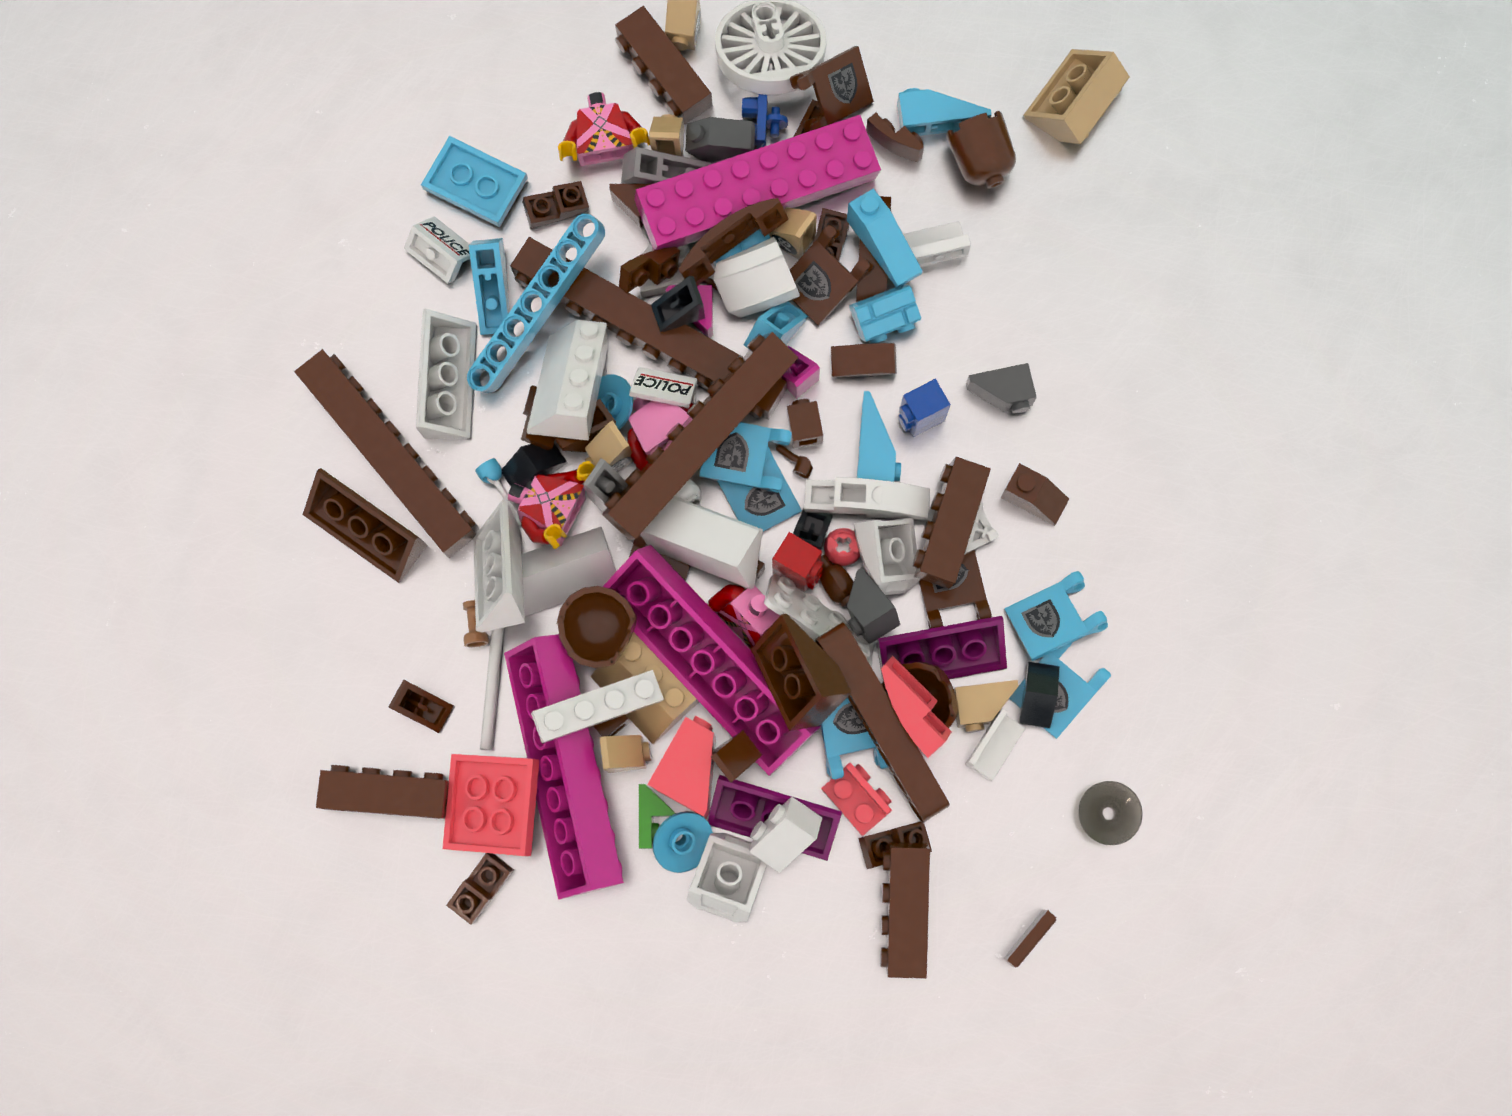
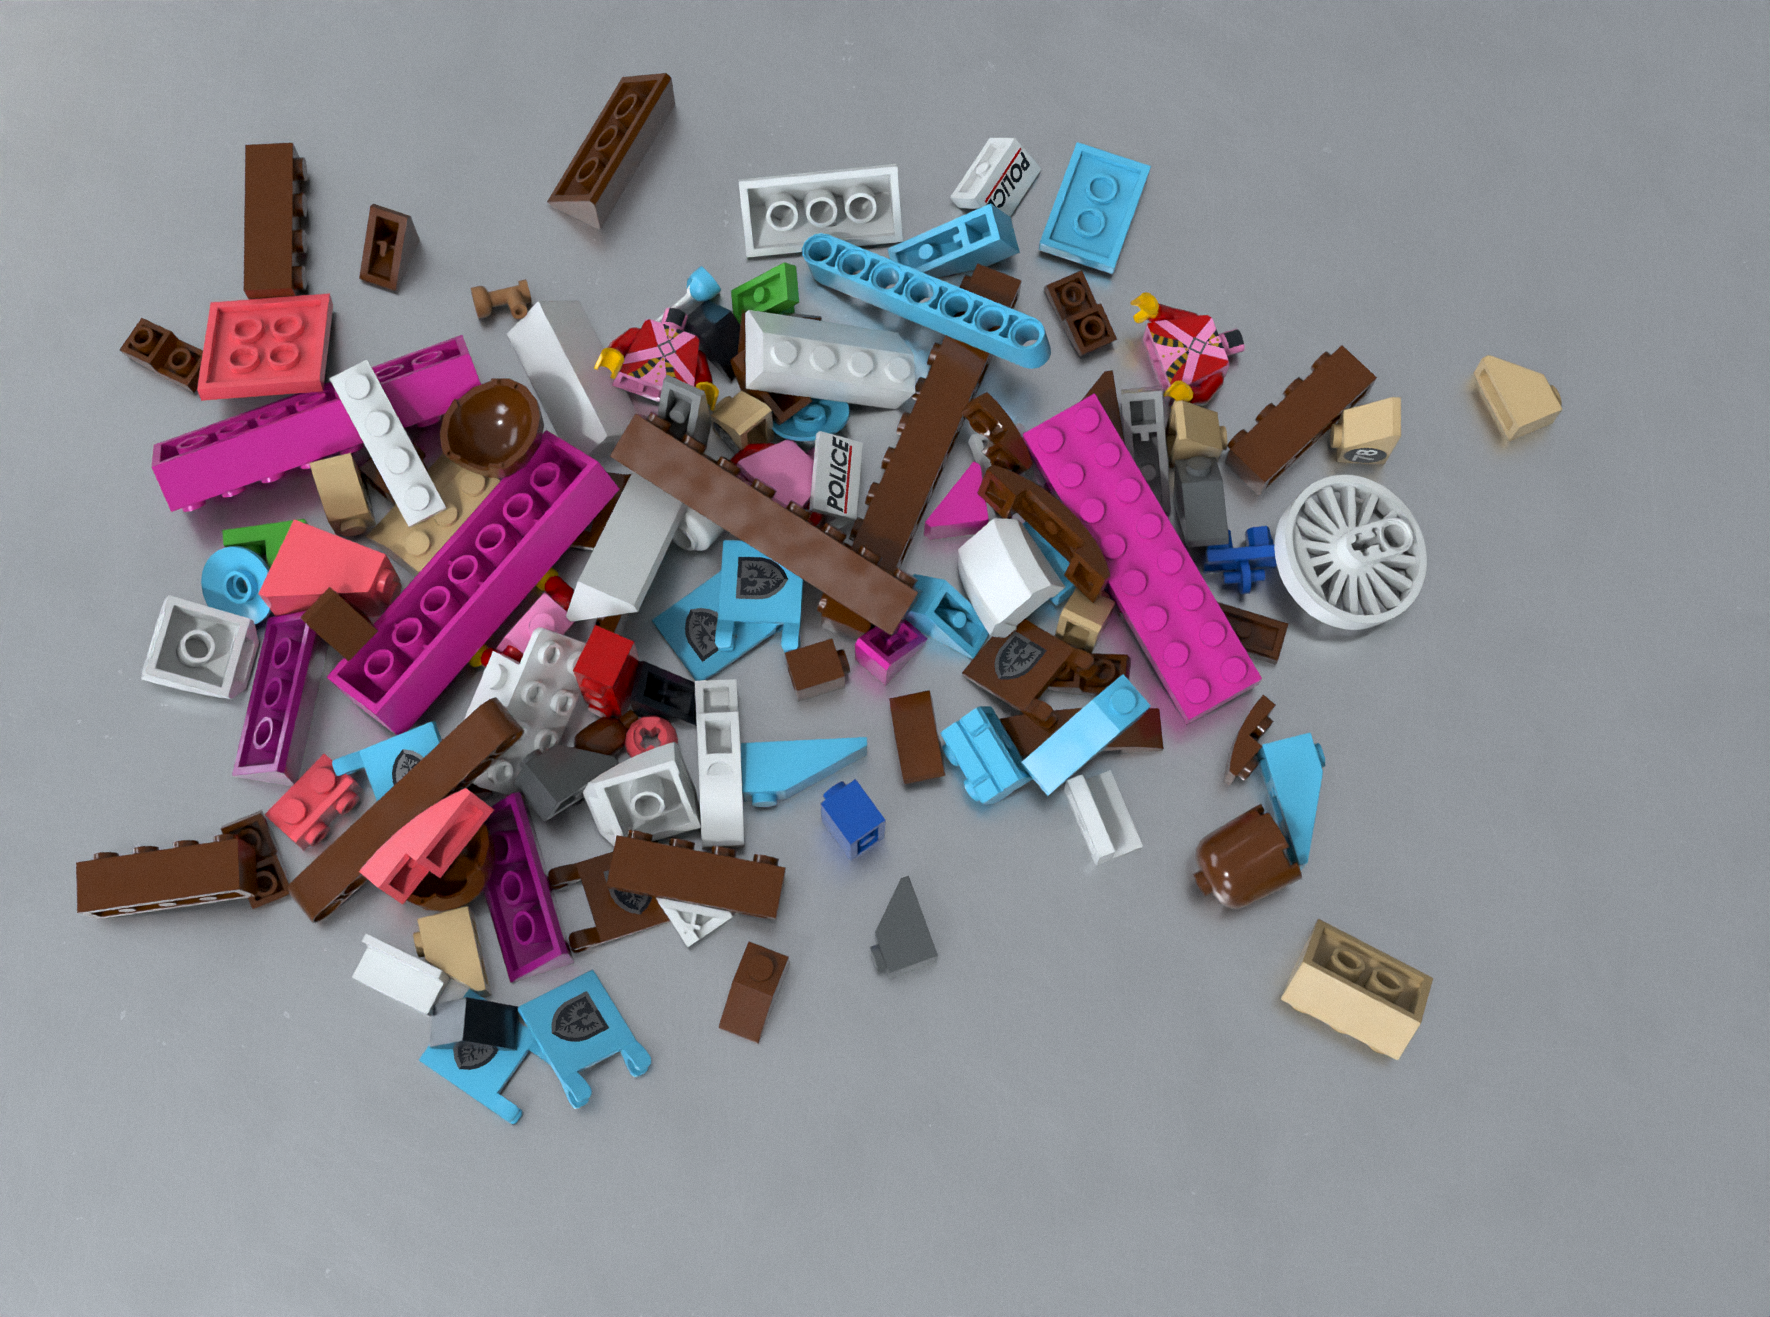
camera: 75 degrees right, 5 degrees down
reddish brown brick [294,349,476,558] -> none
white slope [473,500,525,633] -> none
white bar [480,628,504,750] -> none
black slope [651,276,705,332] -> none
white brick [749,797,822,873] -> none
reddish brown slope [751,614,852,731] -> none
reddish brown hand [776,444,813,479] -> none
reddish brown flag [790,46,874,132] -> none
reddish brown tile [1003,910,1057,968] -> none
clear smoke dish [1078,781,1143,845] -> none
none -> bright green slope [731,262,799,324]

